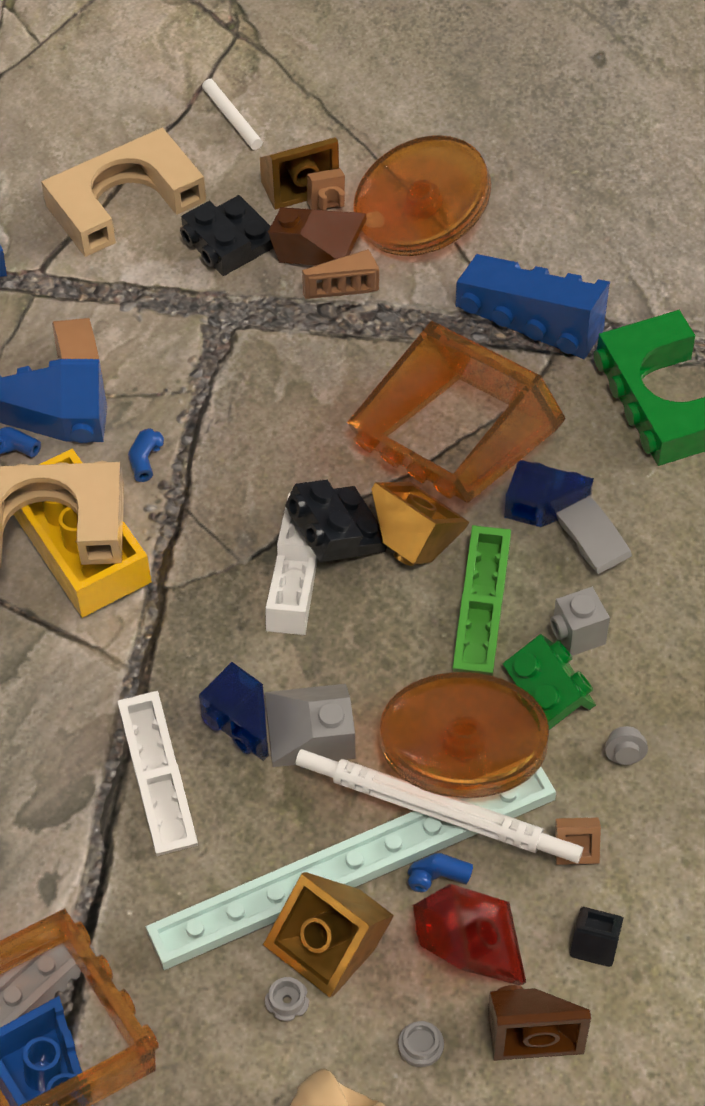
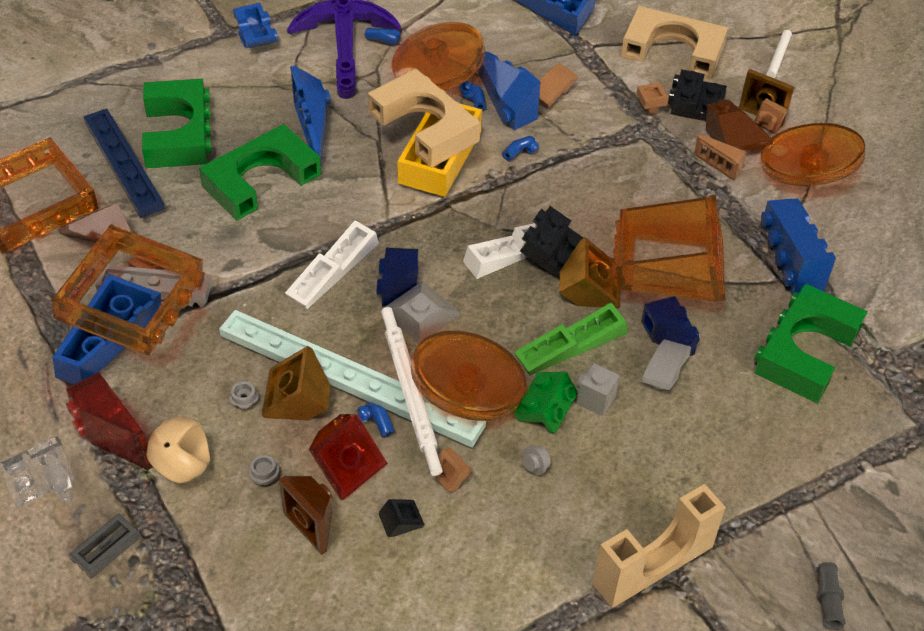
camera: 50 degrees right, 5 degrees down
none -> medium nougat tile [636,83,669,114]

